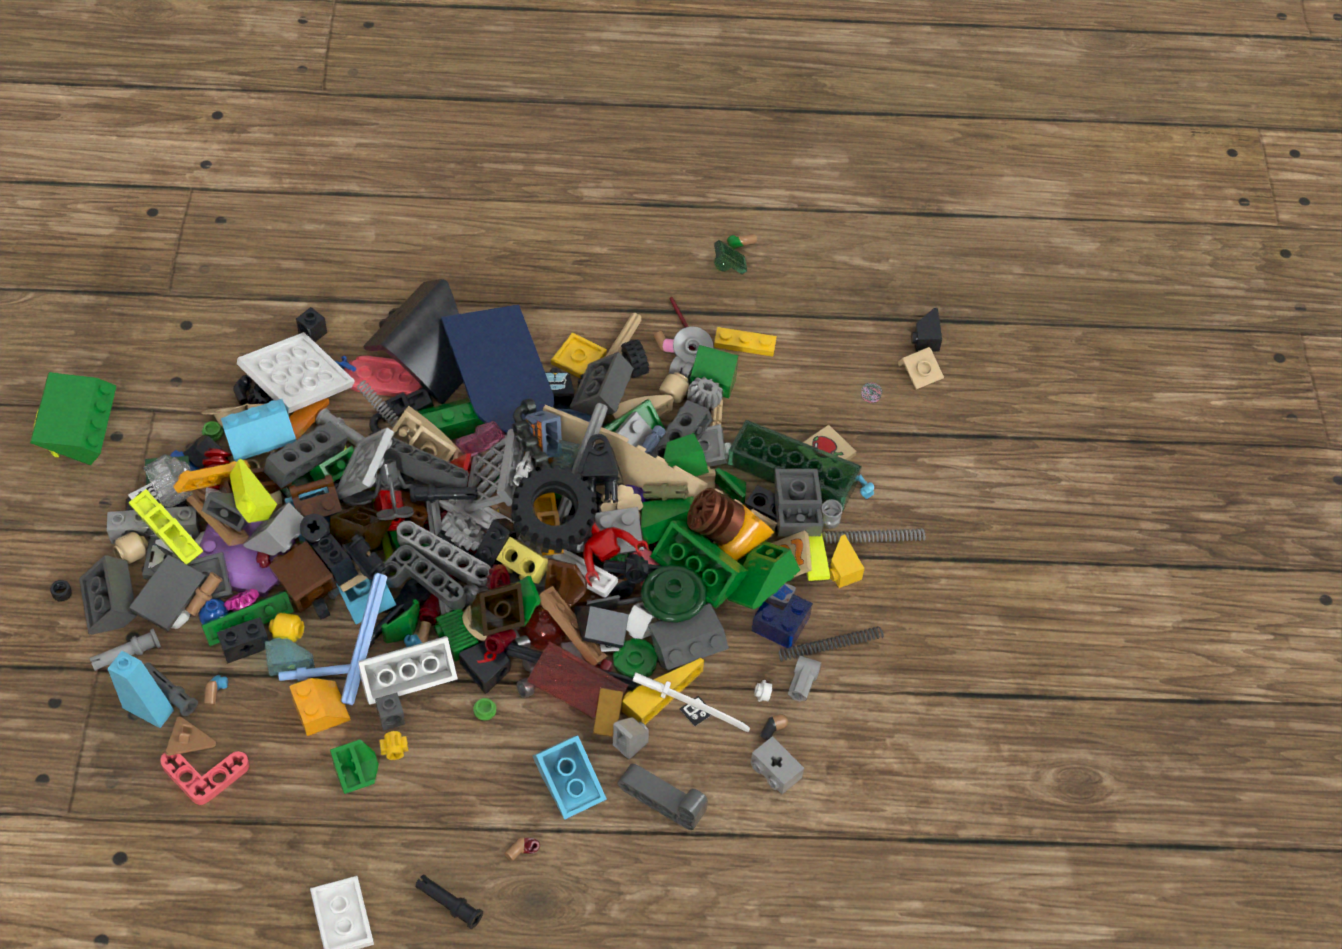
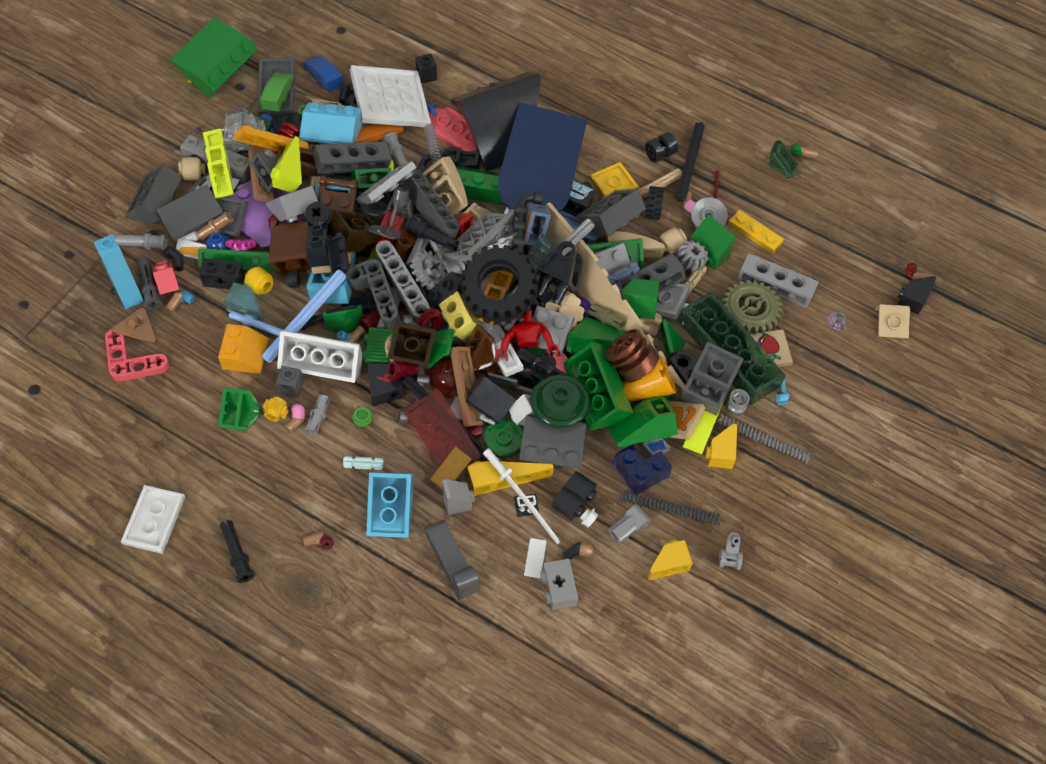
camera: 30 degrees right, 5 degrees up
black axle [50,580,72,602] -> none
clear pink slope [456,421,505,457] -> none
light grey wheel [669,356,694,382] -> none
none -> coral slope [153,260,179,295]
none -> black arm [164,246,184,272]
none -> sticker [176,239,207,259]
none -> dark grey plate [257,58,295,116]
none -> bright green slope [260,72,294,112]
none -> arm [284,404,305,433]
none -> blue slope [303,55,343,92]
none -> light grey pin [305,394,331,435]
none -> light aqua axle [343,456,384,470]
none -> white sticker [524,538,547,578]
none -> black brick [552,471,597,520]
none -> black wheel [645,132,678,163]
none -> yellow slope [648,540,693,580]
none -> black axle [675,122,705,202]
none -> light grey piece [718,531,743,570]
none -> olive gear [720,280,783,335]
none -> light grey brick [737,253,819,309]
none -> arm [905,263,932,281]

